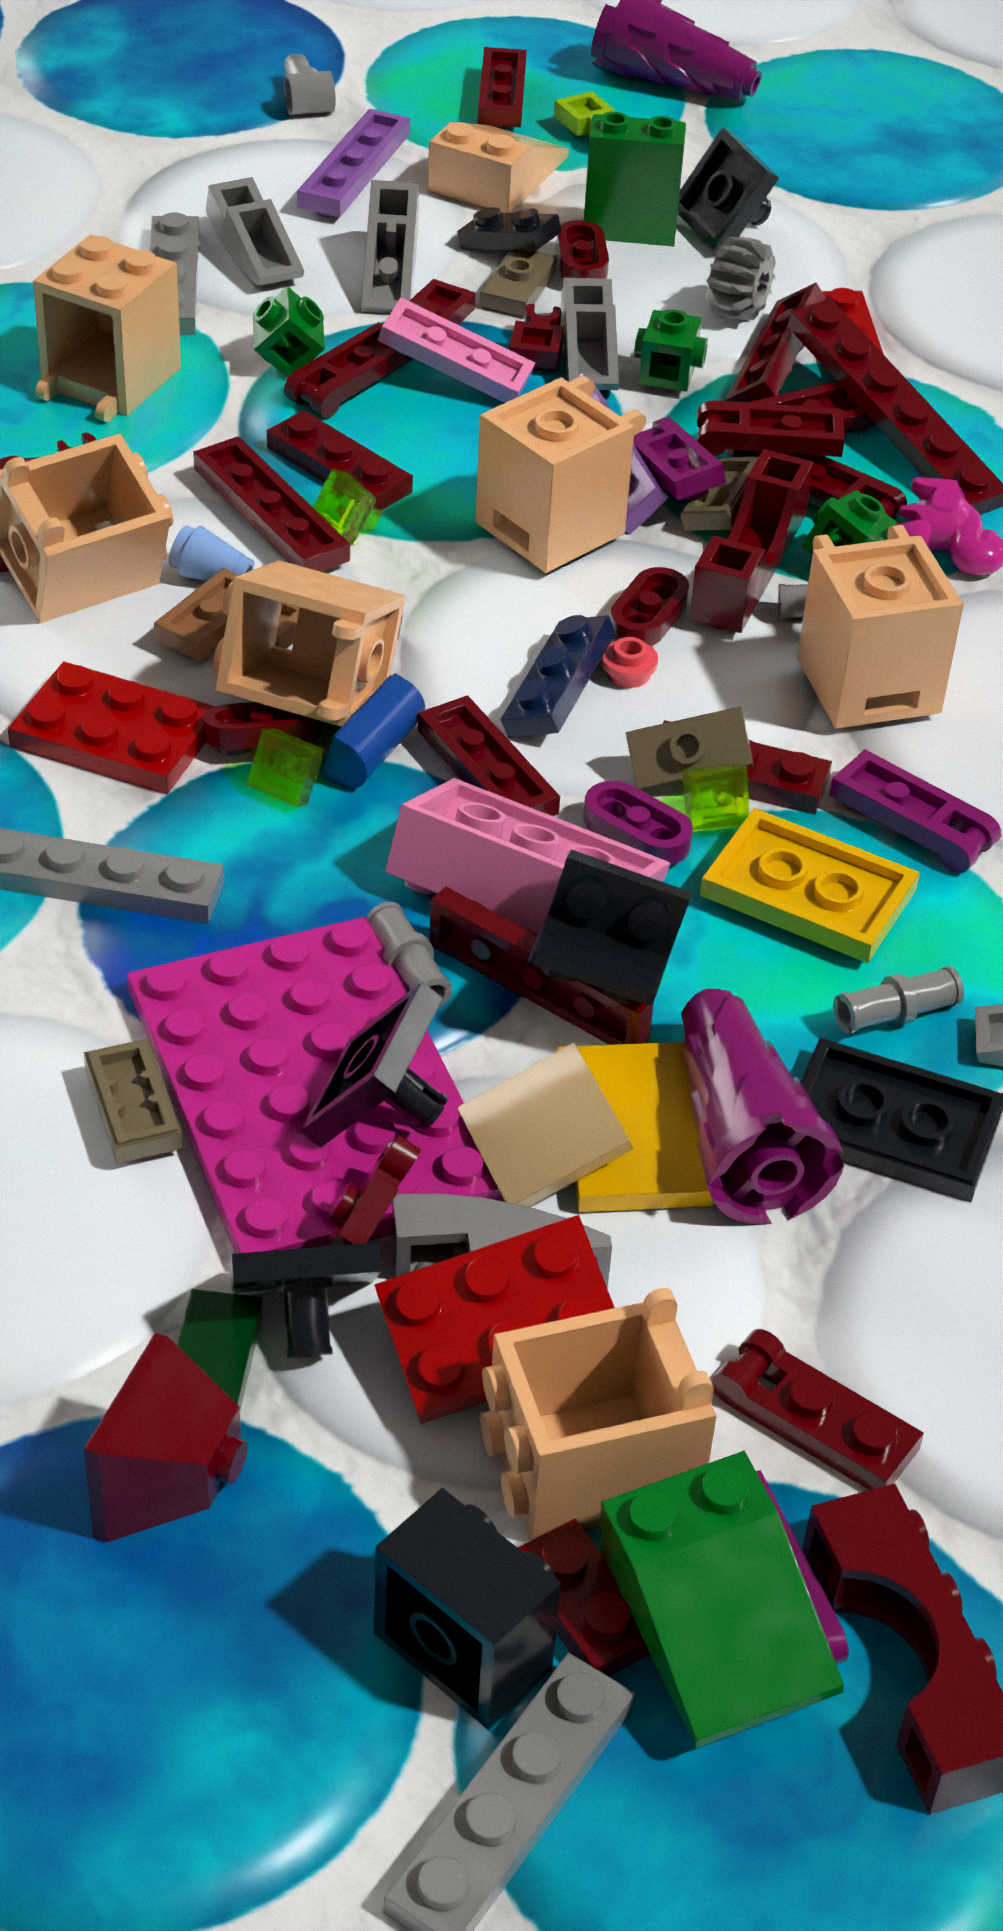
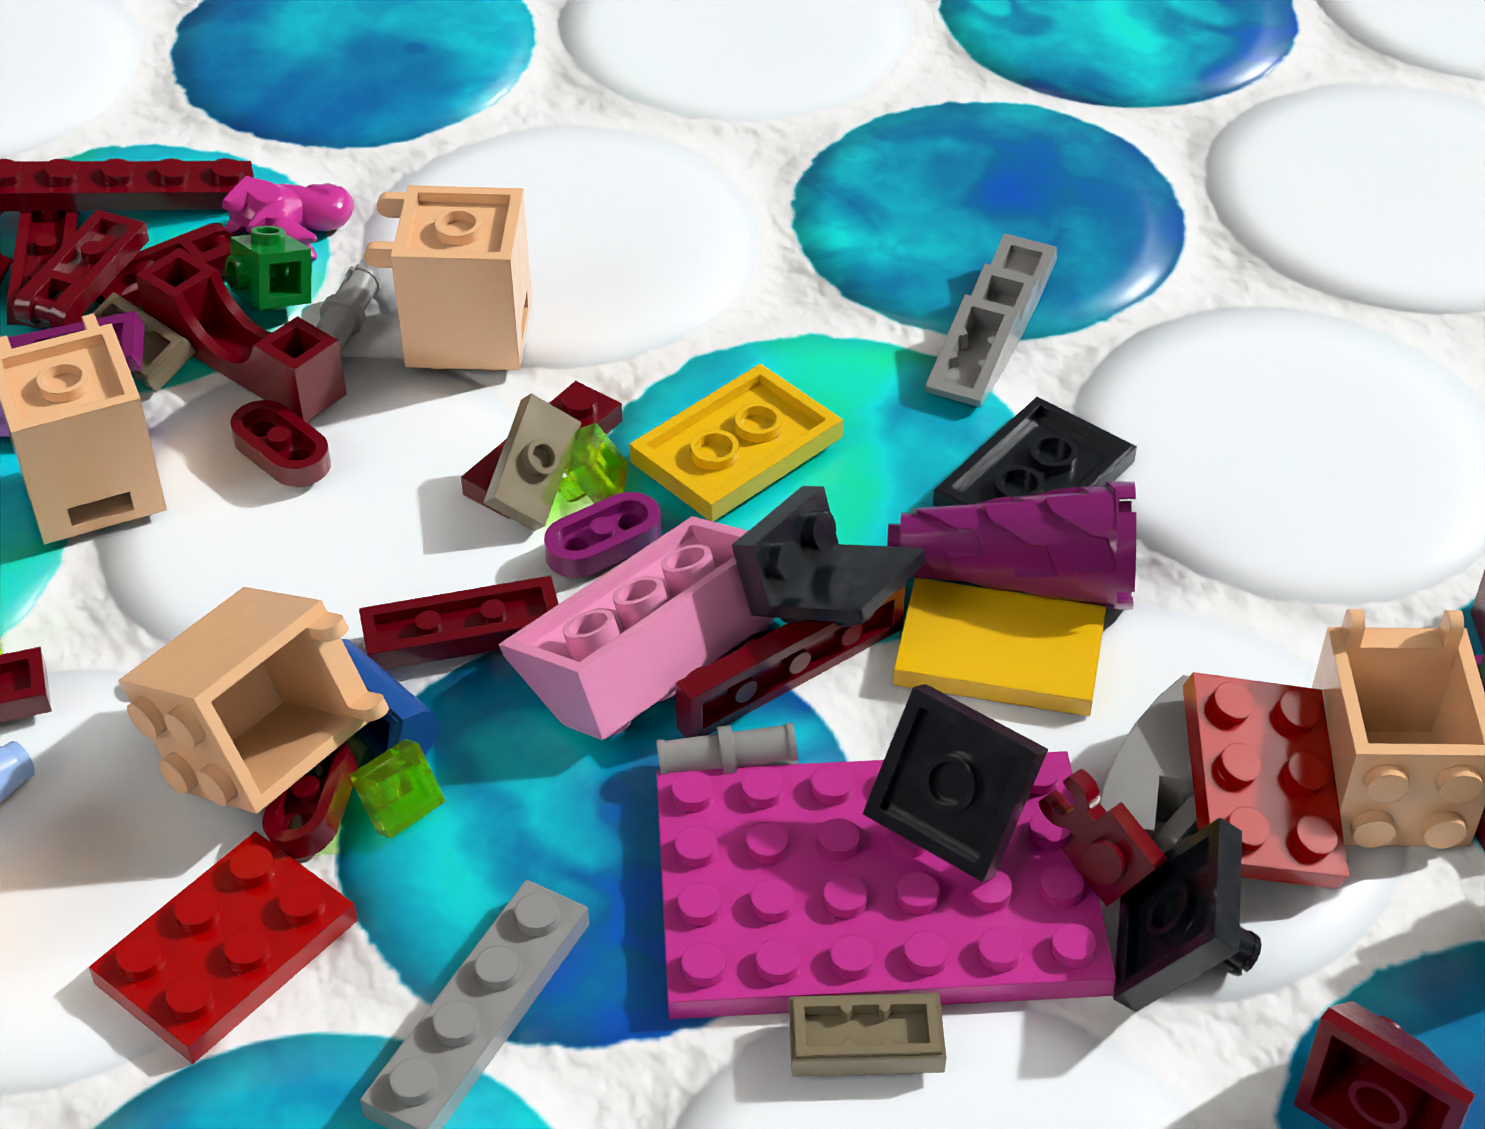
camera: 70 degrees left, 0 degrees up
medium nougat plate [154,568,300,662] -> none
dark green tile [177,1289,262,1411] -> none
tan slope [457,1043,634,1207] -> none
dark blue plate [500,615,616,738] -> none
coral plate [601,637,658,688] -> none
dark red plate [711,1329,924,1490] -> none
magenta plate [829,749,1001,873] -> none
light grey pin [833,966,964,1034] -> none

